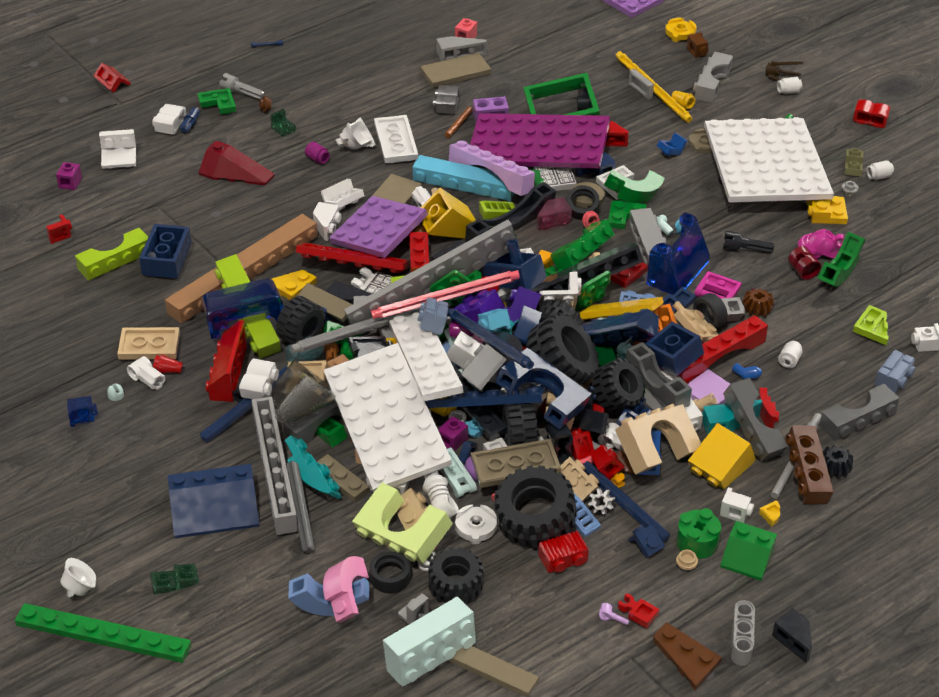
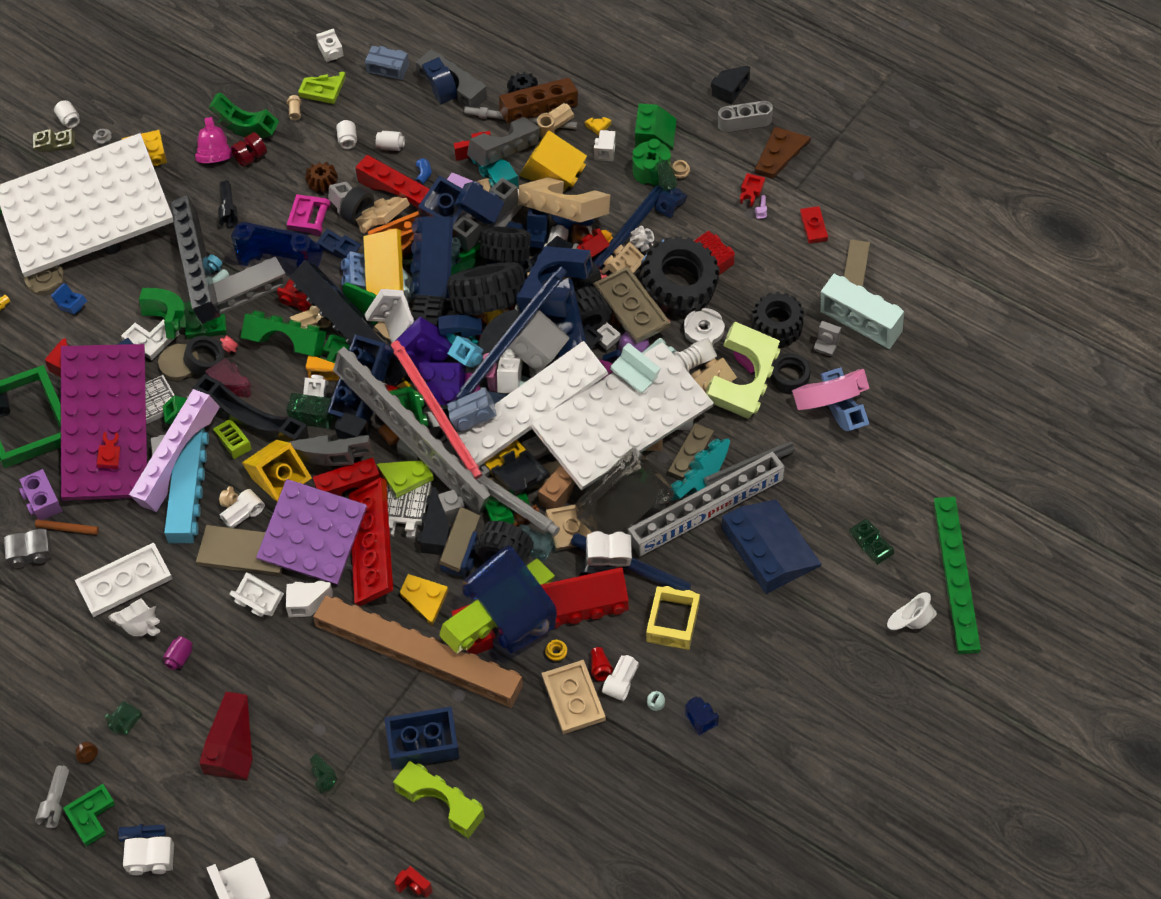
camera: 105 degrees left, 15 degrees up
none -> red plate [97,432,121,469]
none -> black brick [170,195,221,324]
none -> tan pin [287,95,302,120]
none -> dark grey slope [289,435,375,466]
none -> clear green bracket [309,754,337,794]
none -> white brick [336,120,357,149]
none -> dark blue brick [422,57,457,105]
none -> dark blue brick [454,181,505,225]
none -> tan piece [537,103,574,137]
none -> yellow plate [545,640,567,661]
none -> light aqua panel [610,343,661,393]
none -> light yellow window [646,586,700,650]
none -> clear green cone [656,160,678,191]
none -> red plate [800,206,828,244]

